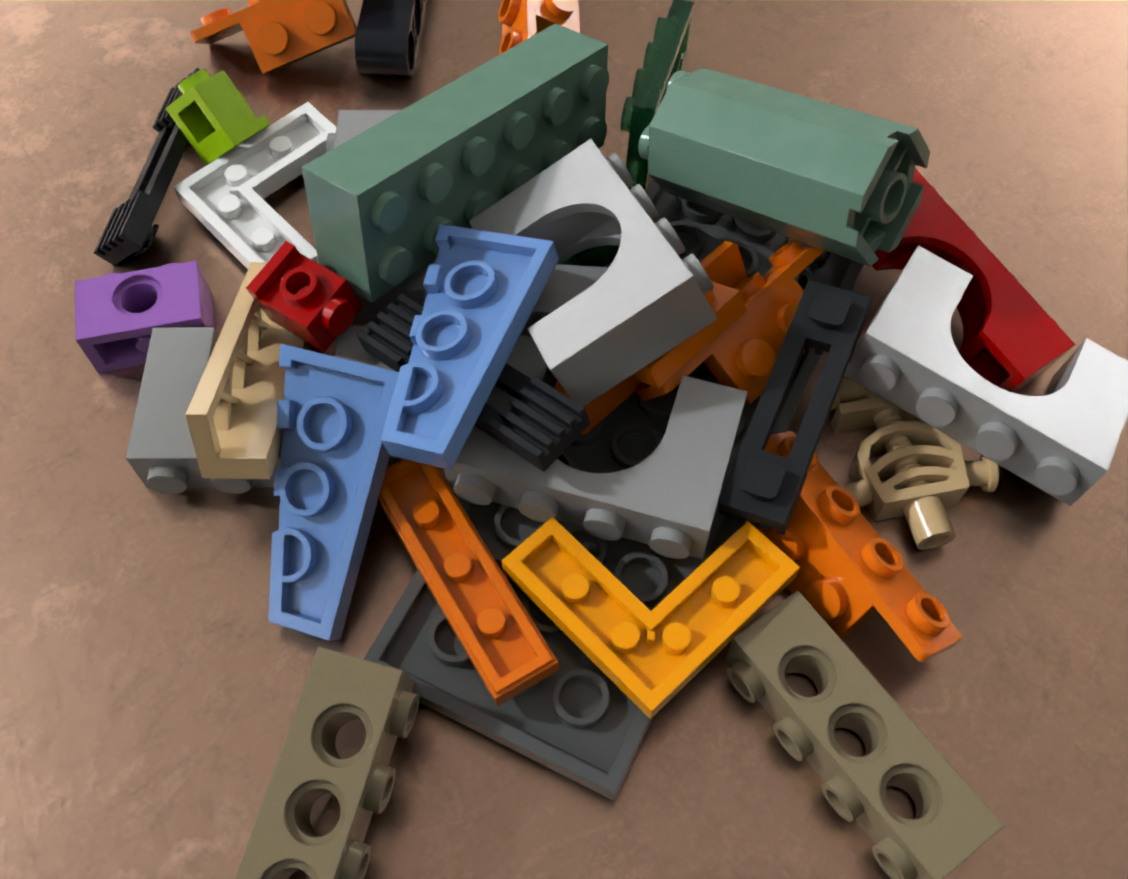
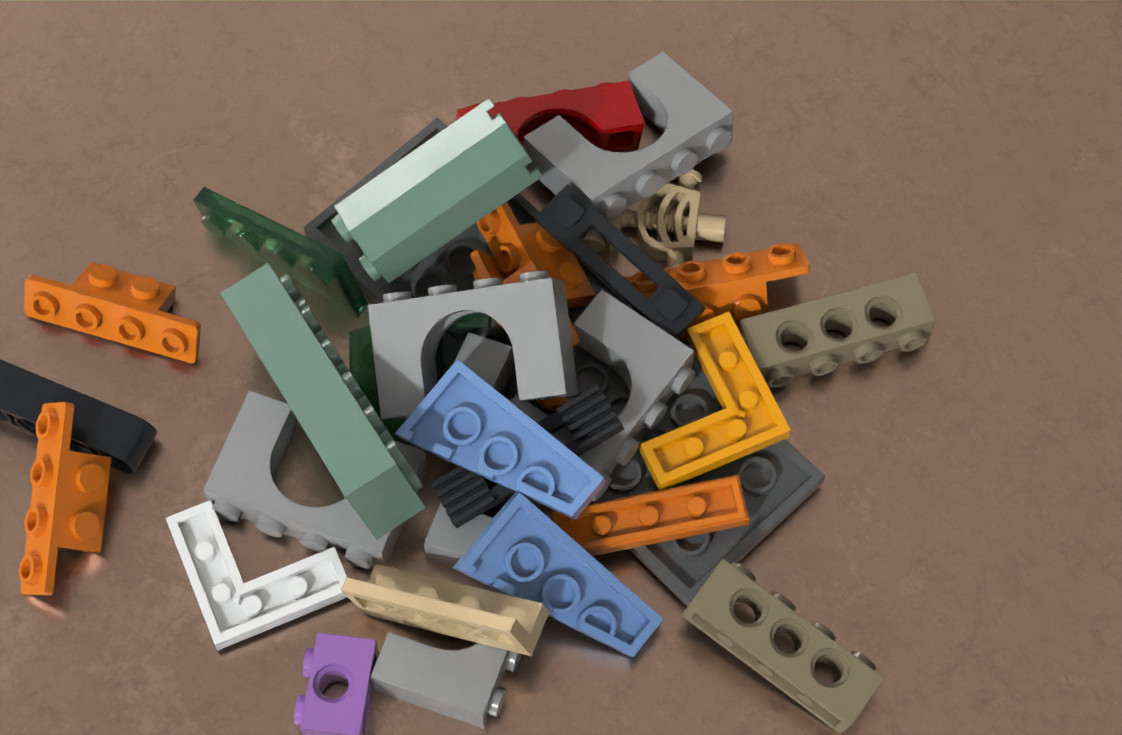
camera: 70 degrees left, 5 degrees up
black container [94,68,200,266] -> none
lime brick [165,68,271,166] -> none
red brick [246,241,363,353] -> none

